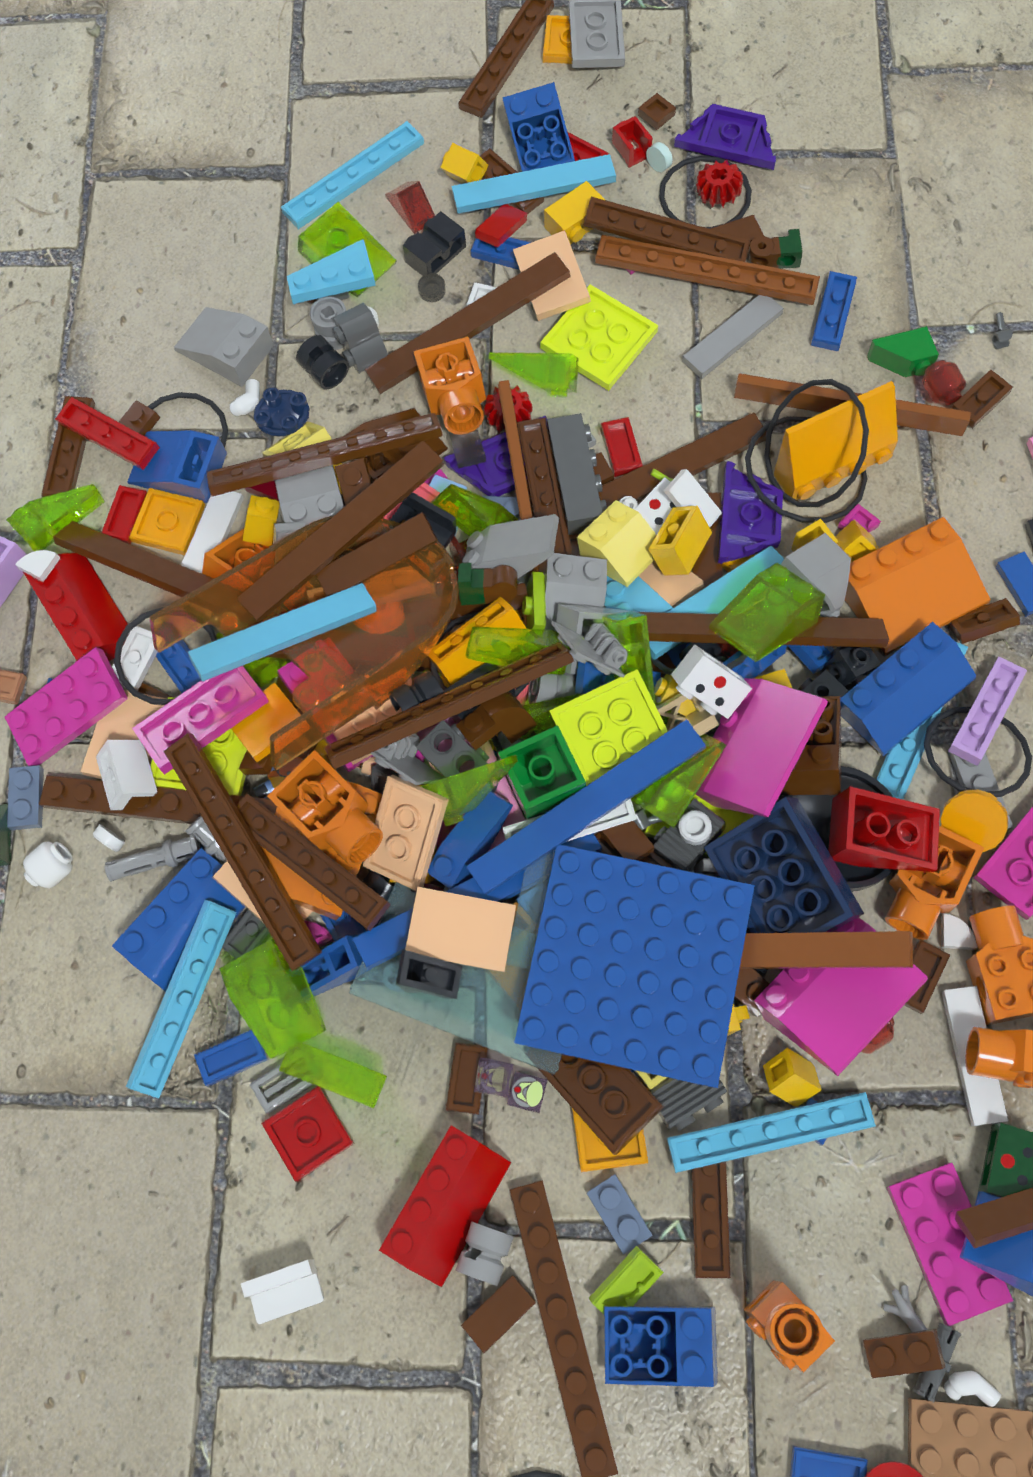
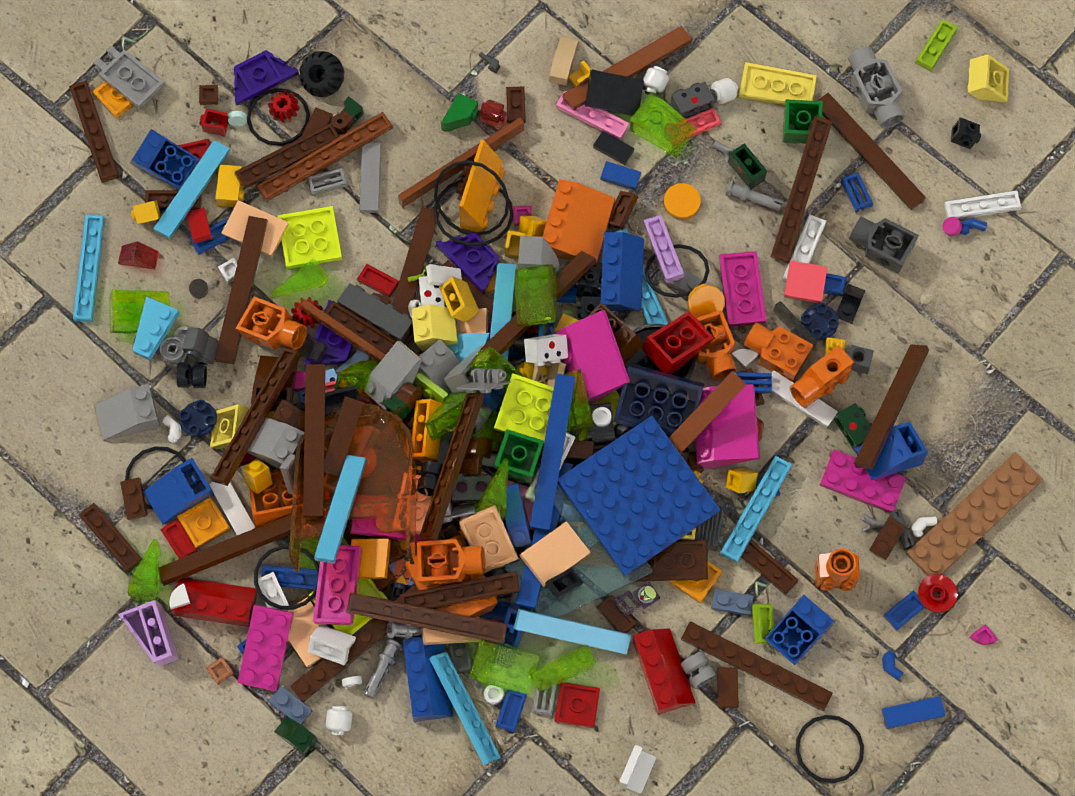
camera: 55 degrees left, 0 degrees up
red tile [55,397,160,470] -> none
black brick [402,211,466,281] -> none
blue tile [811,271,857,351] -> none
none -> black wheel [299,51,344,97]
none -> light grey tile [307,167,348,196]
none -> white tile [484,684,504,705]
none -> medium azure tile [513,609,632,654]
none -> blue tile [735,372,772,393]

